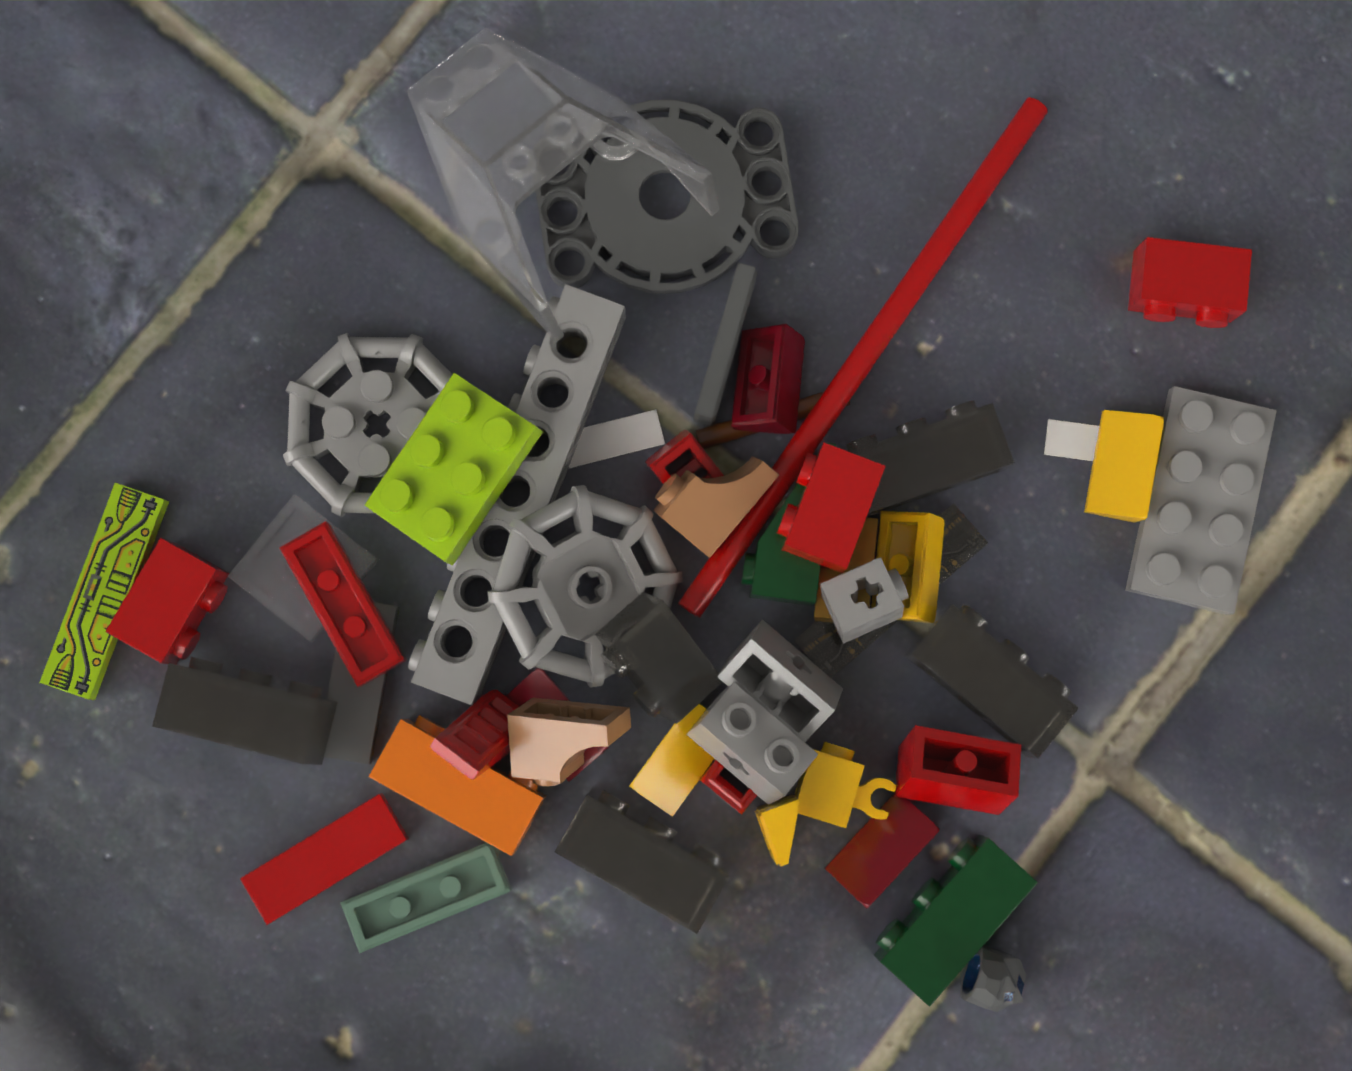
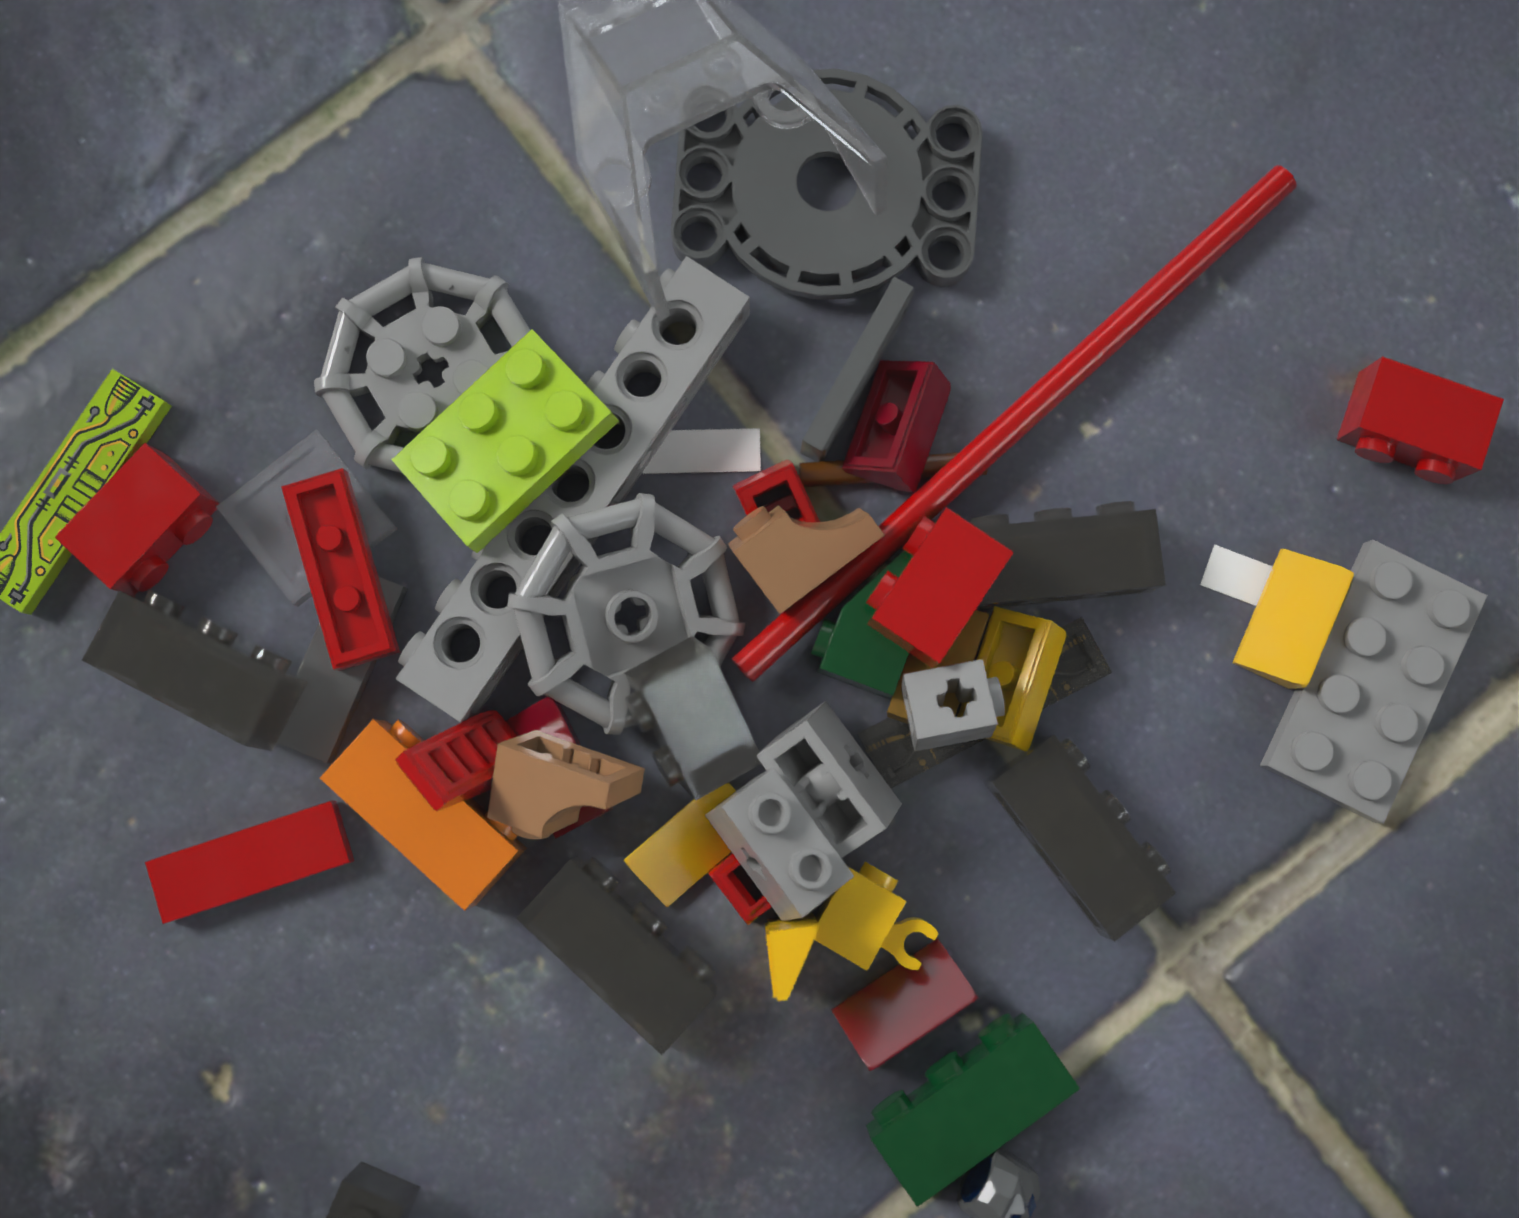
camera: 10 degrees right, 0 degrees up
sand green tile [340,842,512,953] -> none
red brick [895,725,1021,815] -> none

